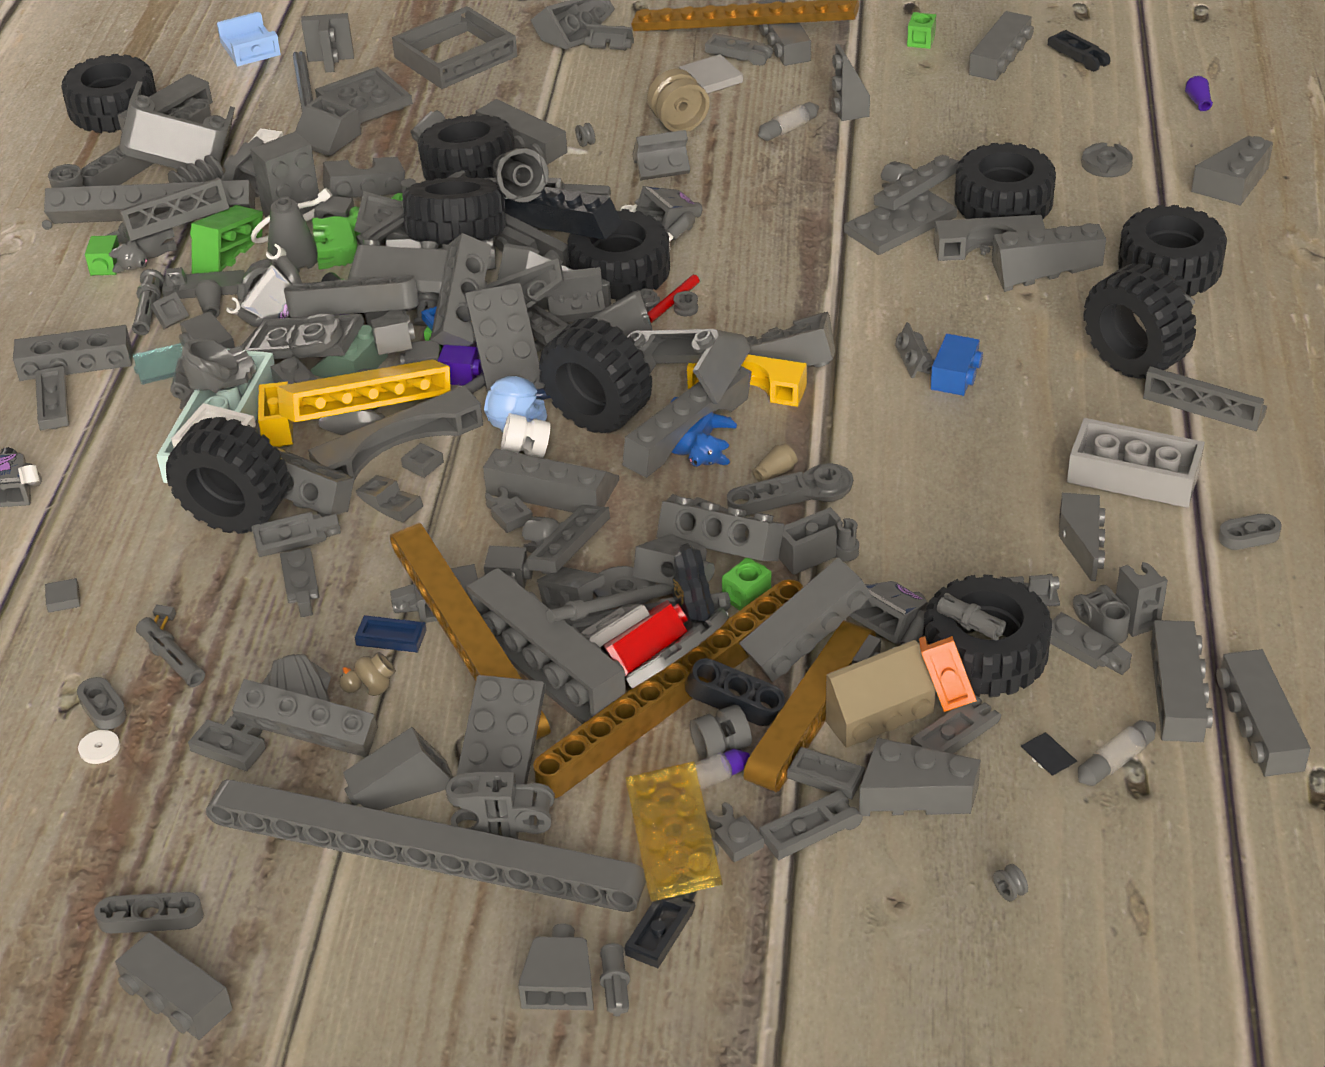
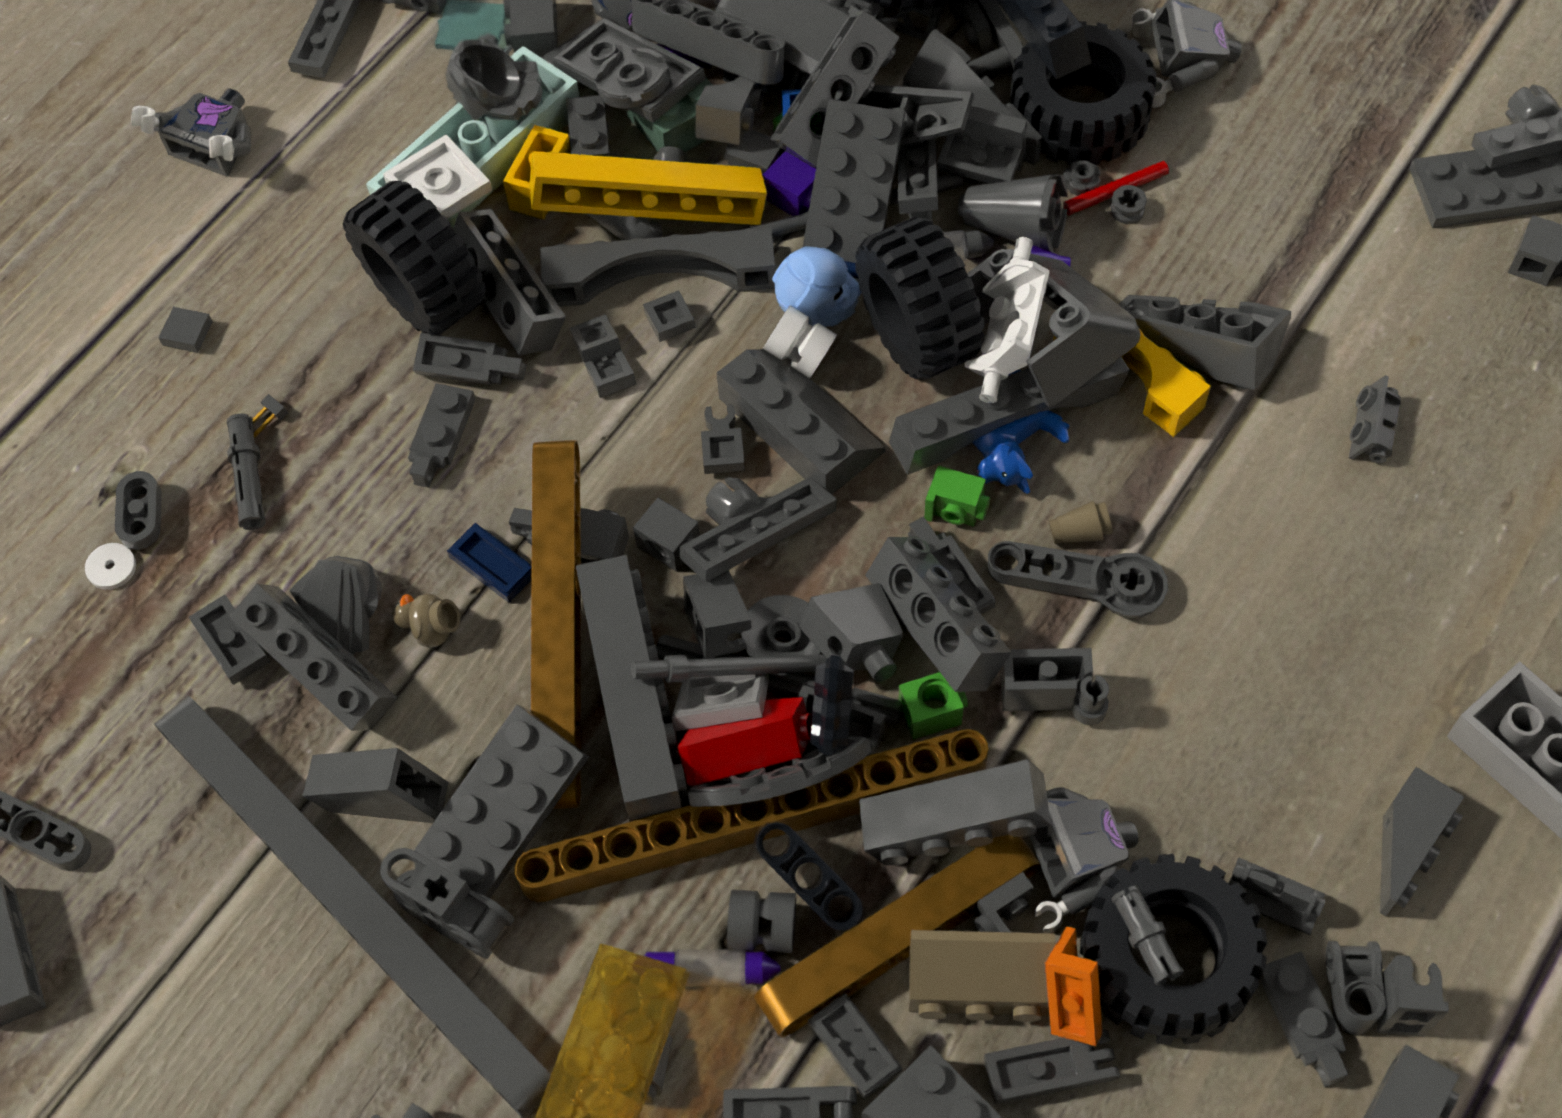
camera: 30 degrees right, 20 degrees up
dark grey plate [706,802,764,862] -> none
blue brick [931,334,983,396] -> none
none -> bright green brick [924,465,990,527]
none -> white plate [964,237,1049,403]

